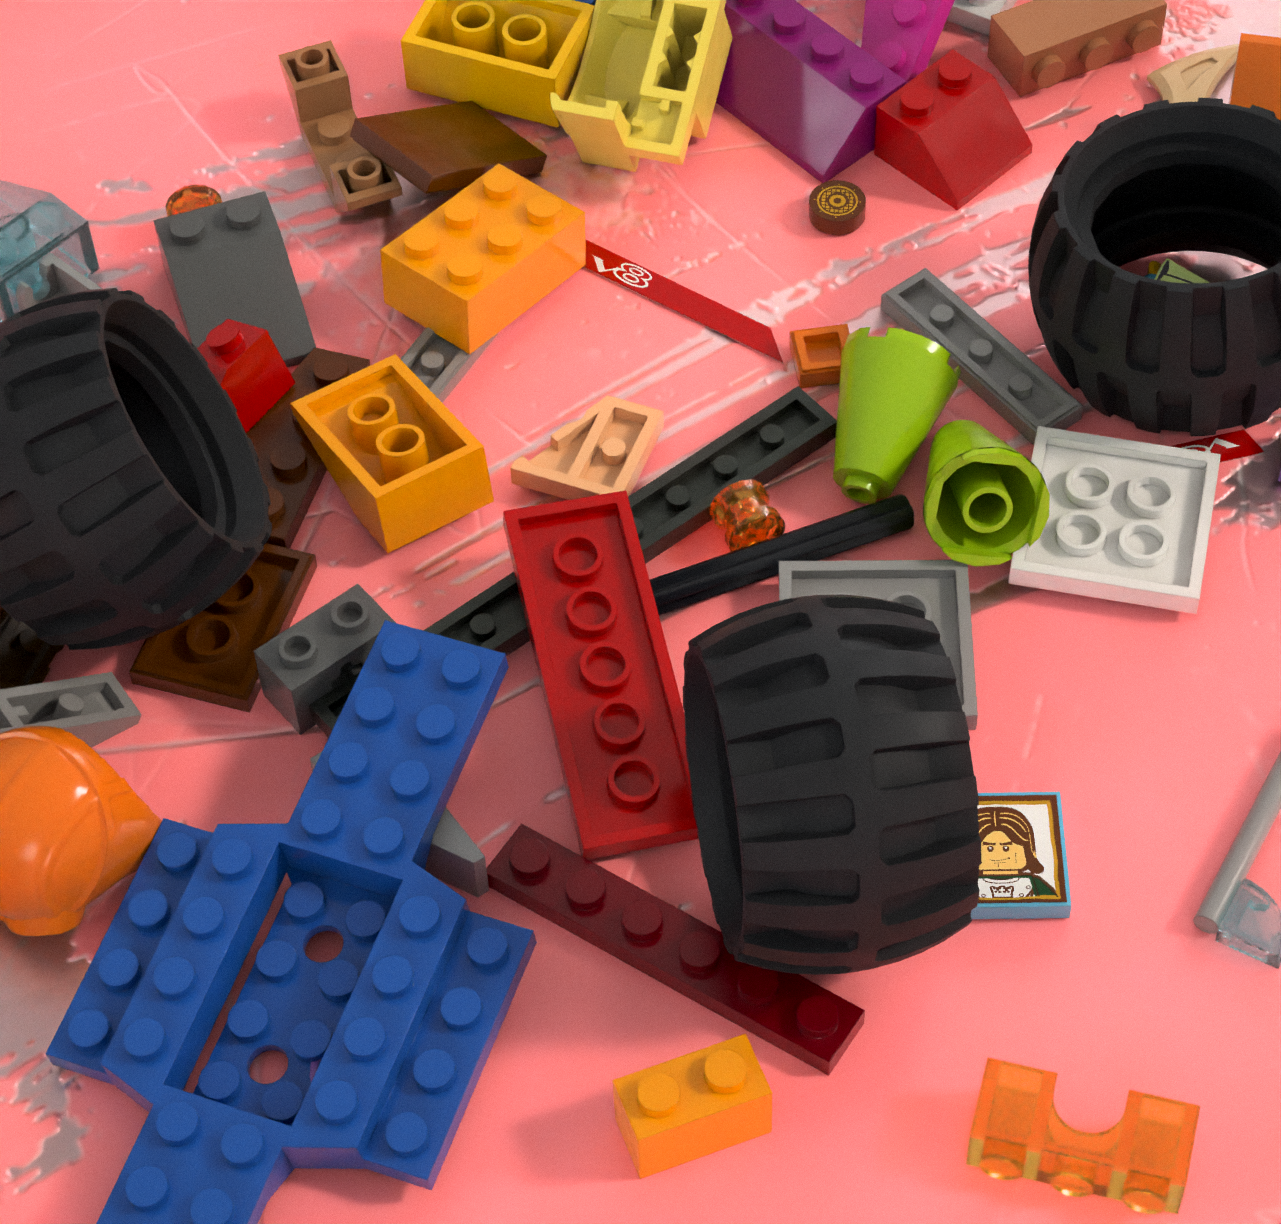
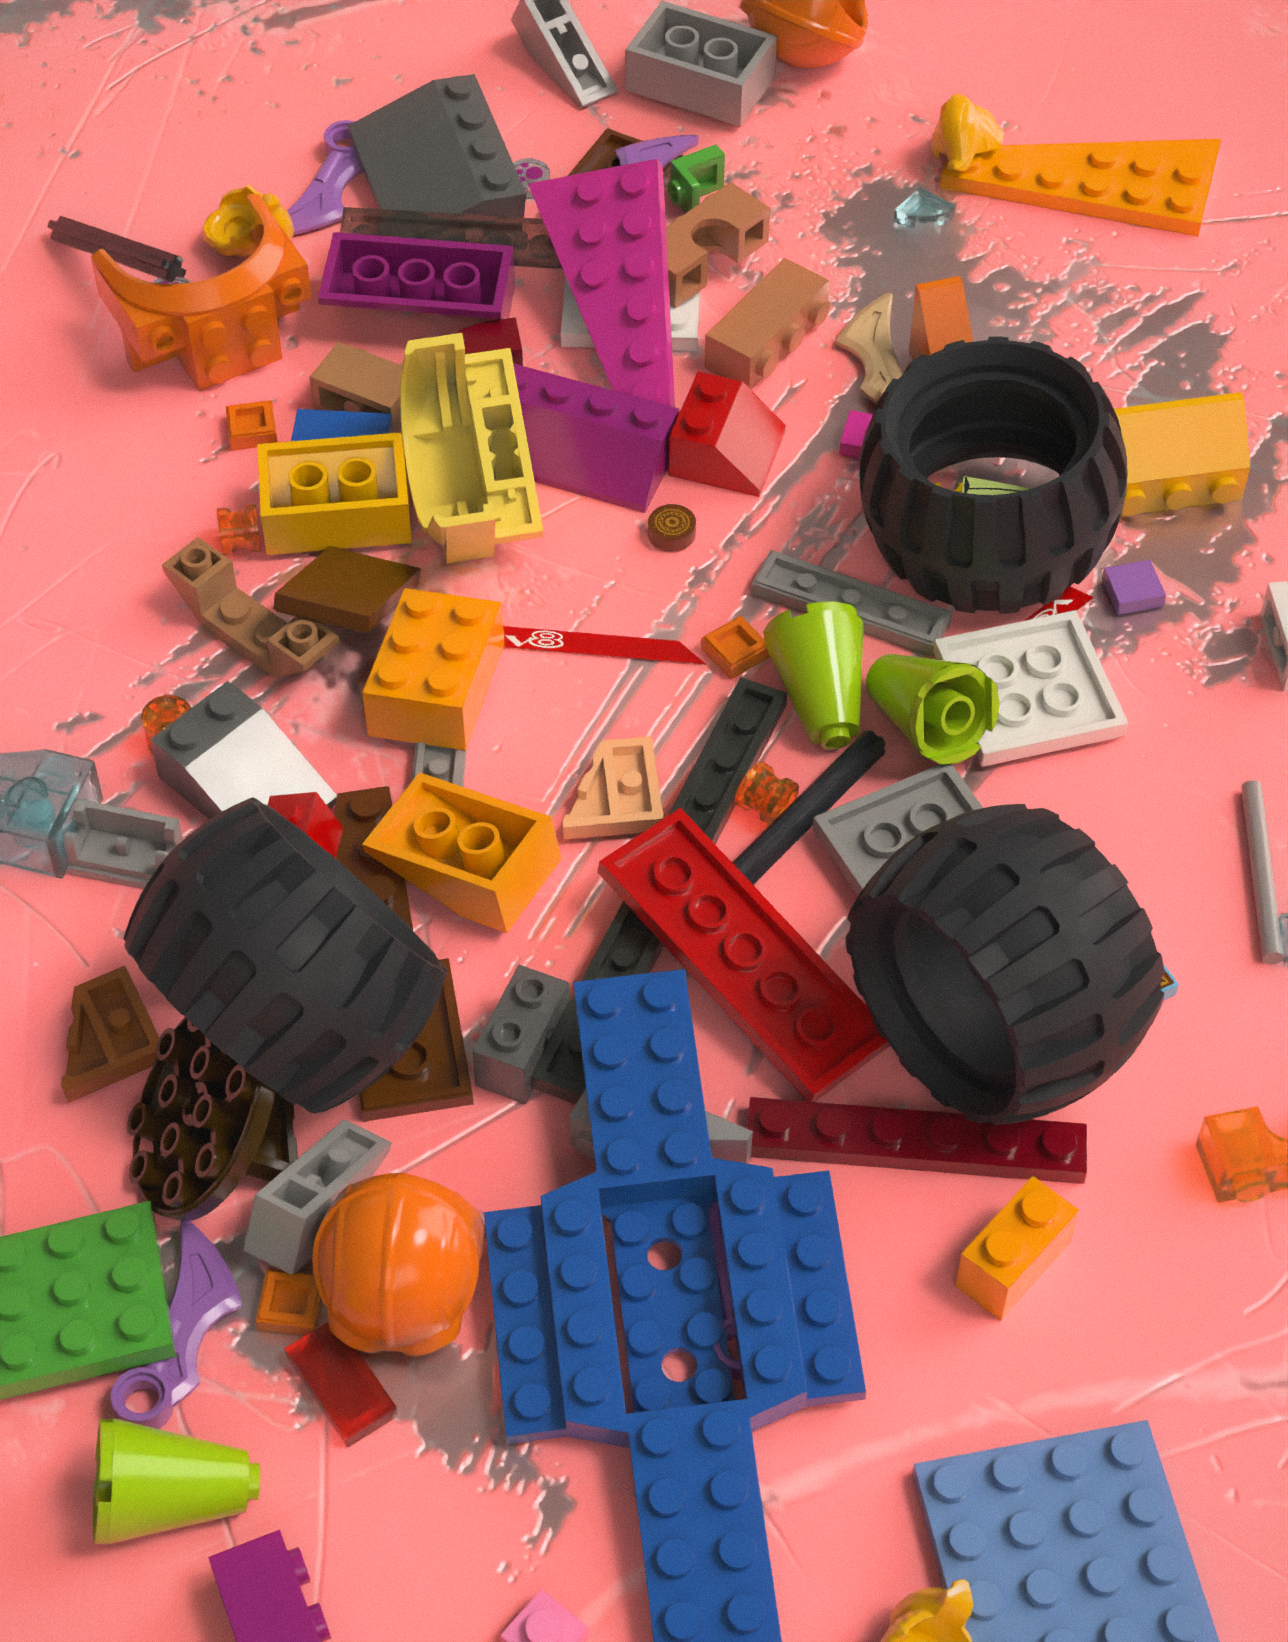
camera: 30 degrees left, 0 degrees up
none -> clear orange wheel [217,504,262,556]

